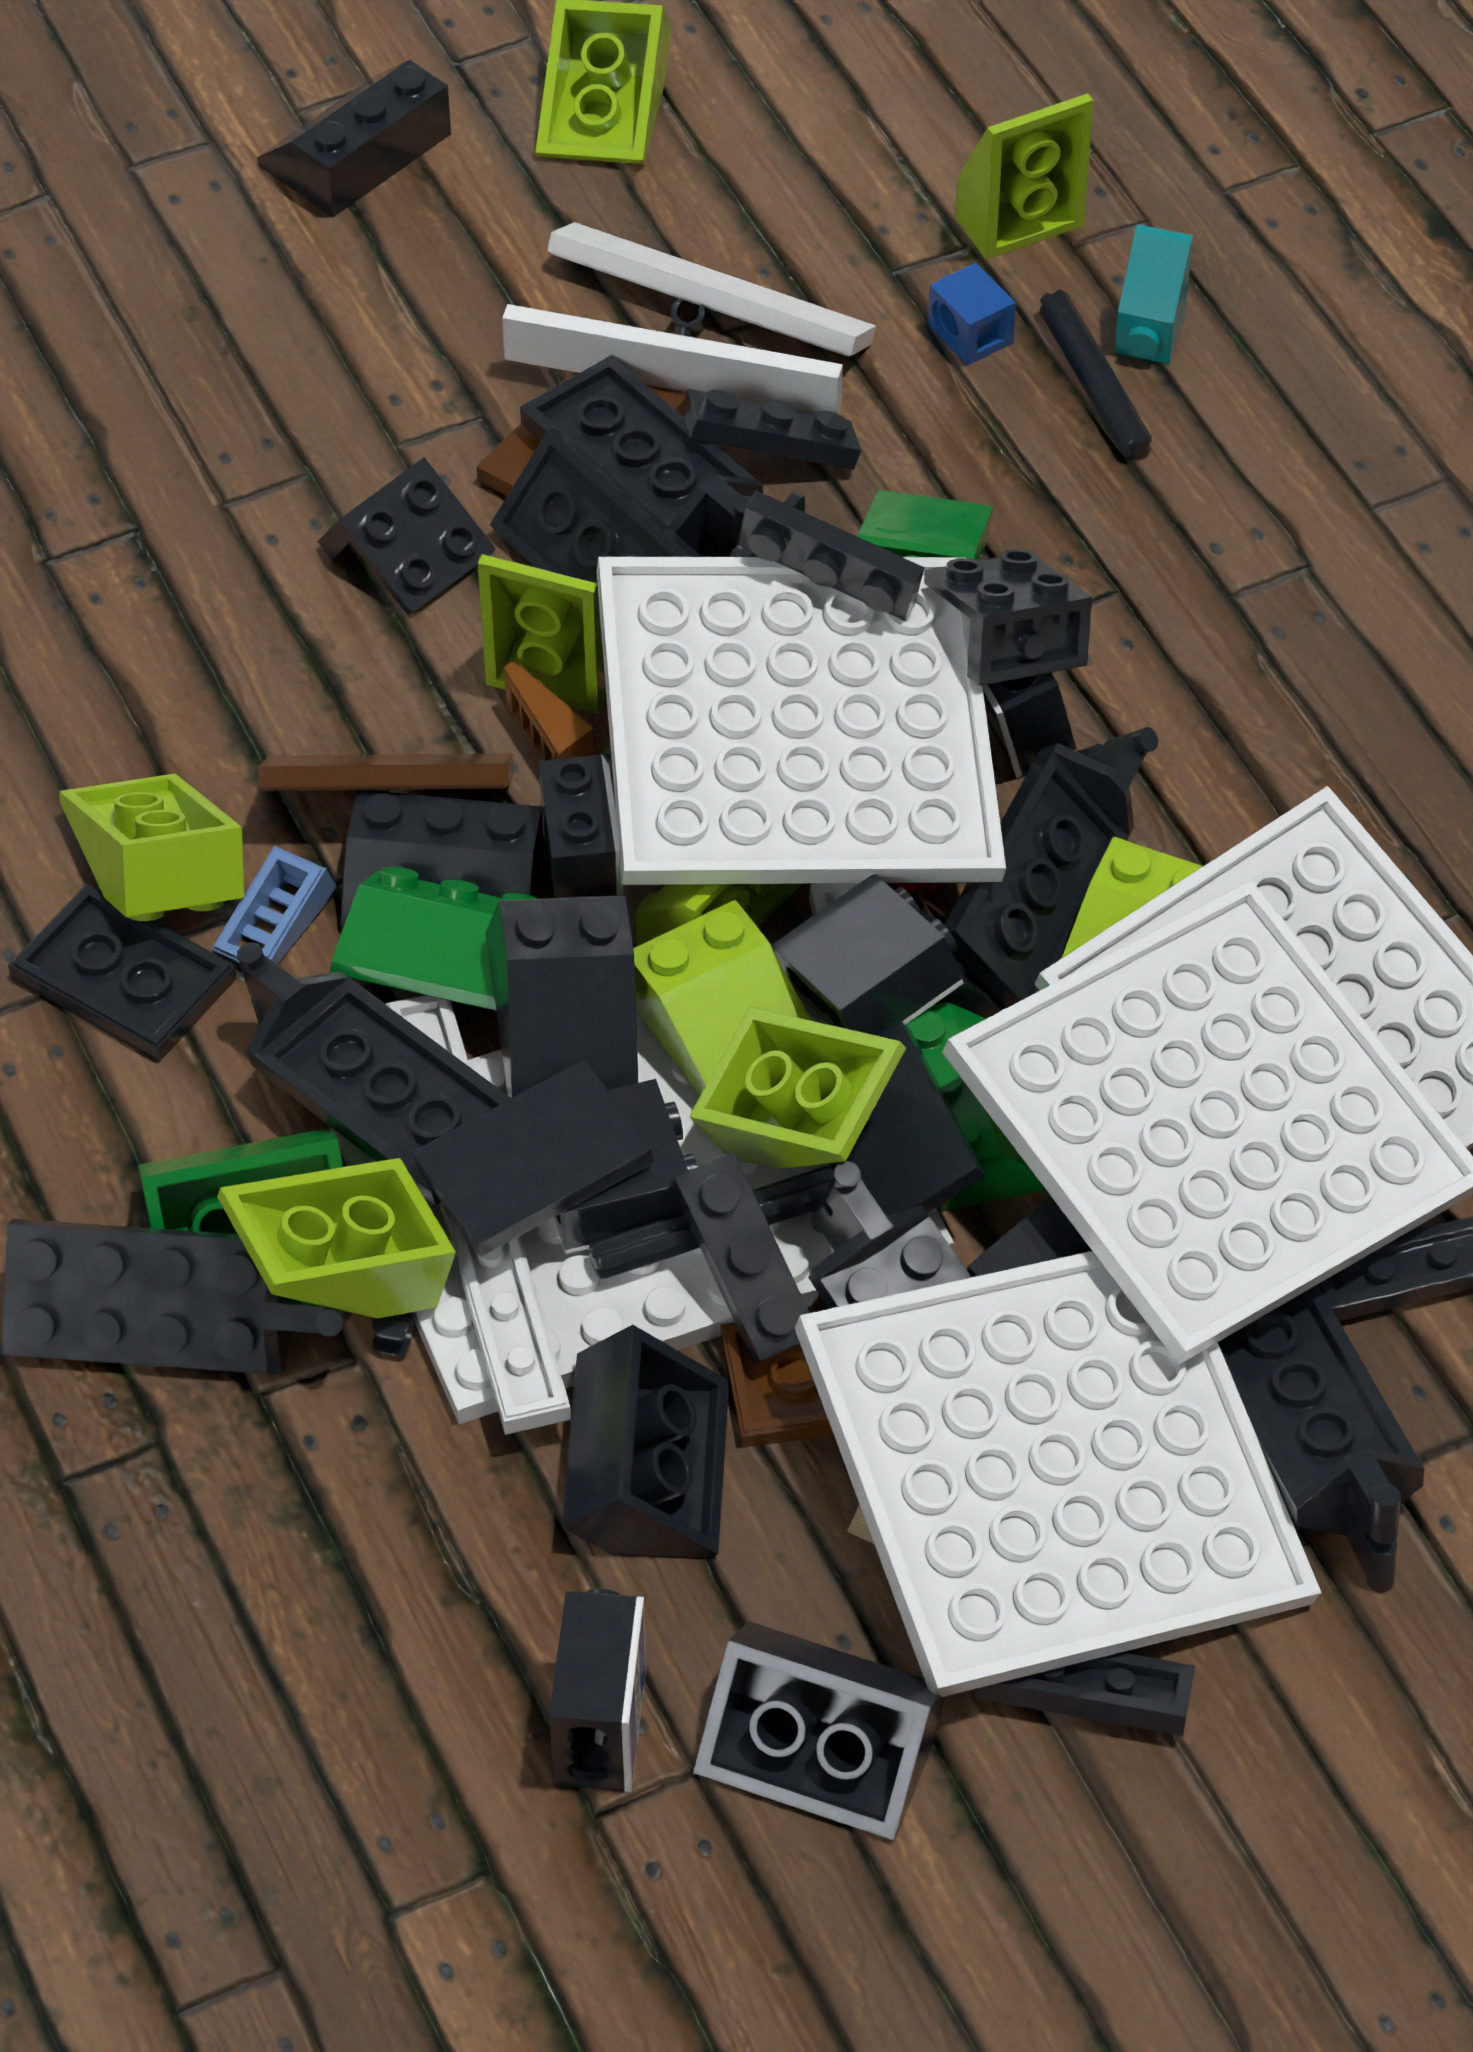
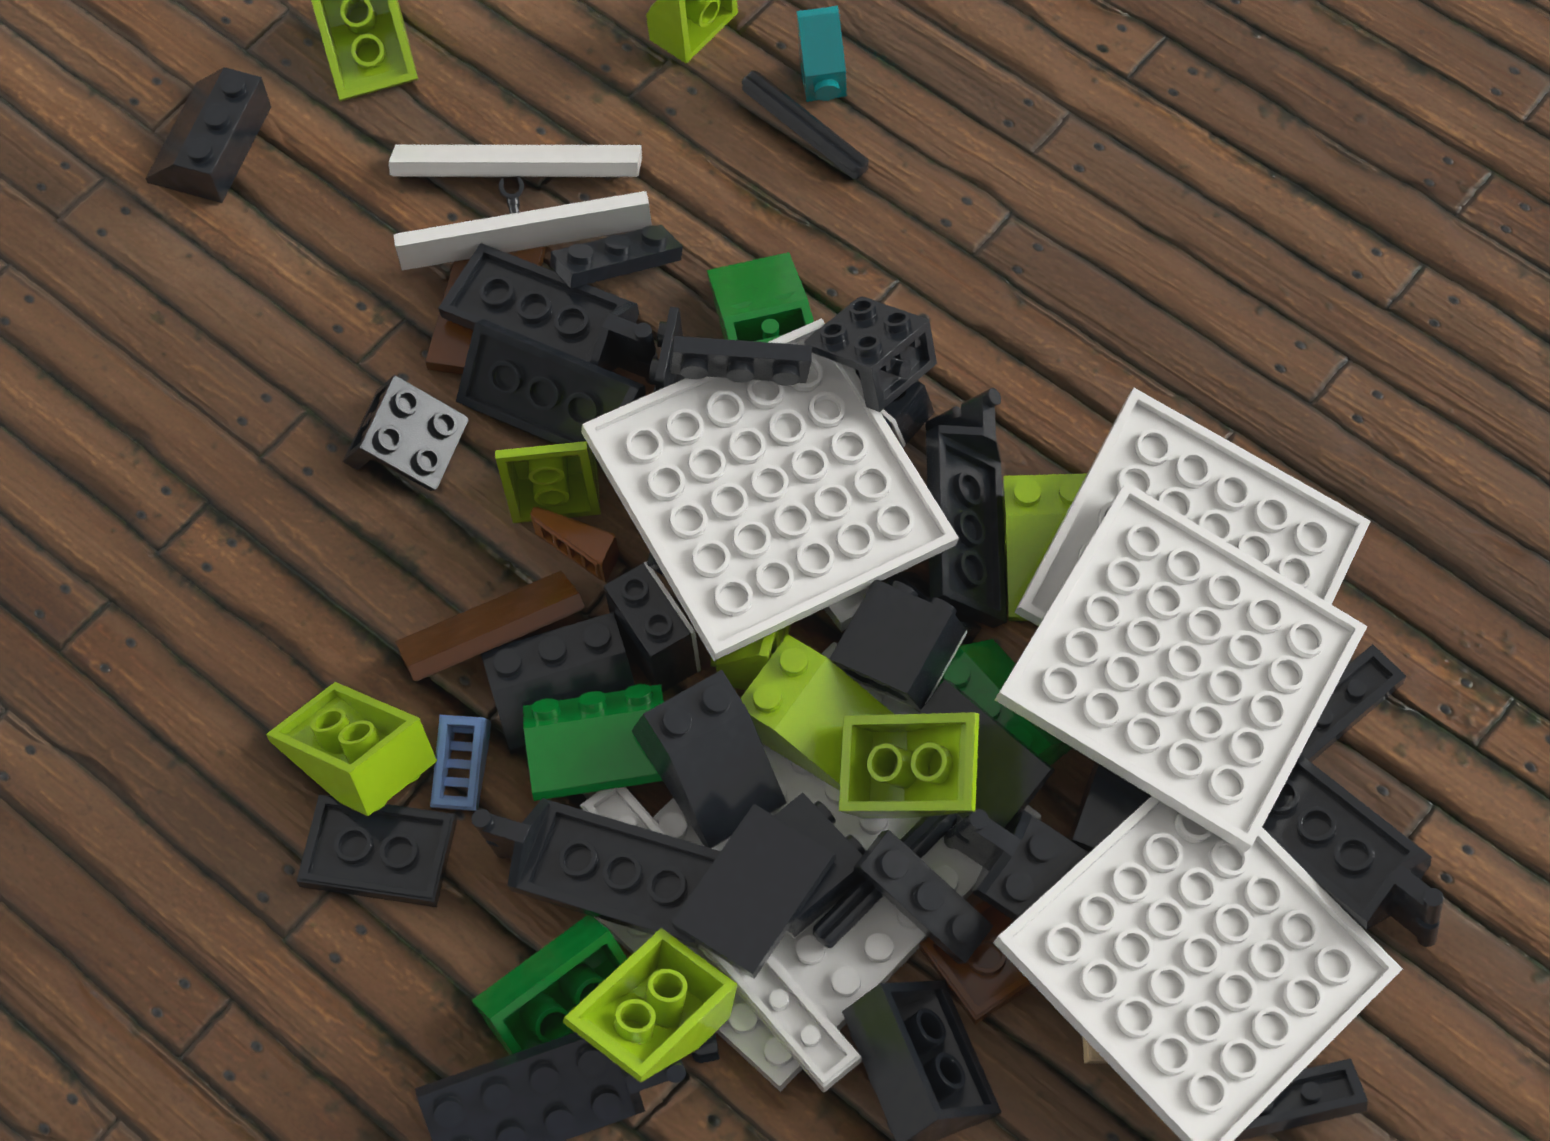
camera: 20 degrees left, 10 degrees up
blue brick [928,263,1016,366] -> none

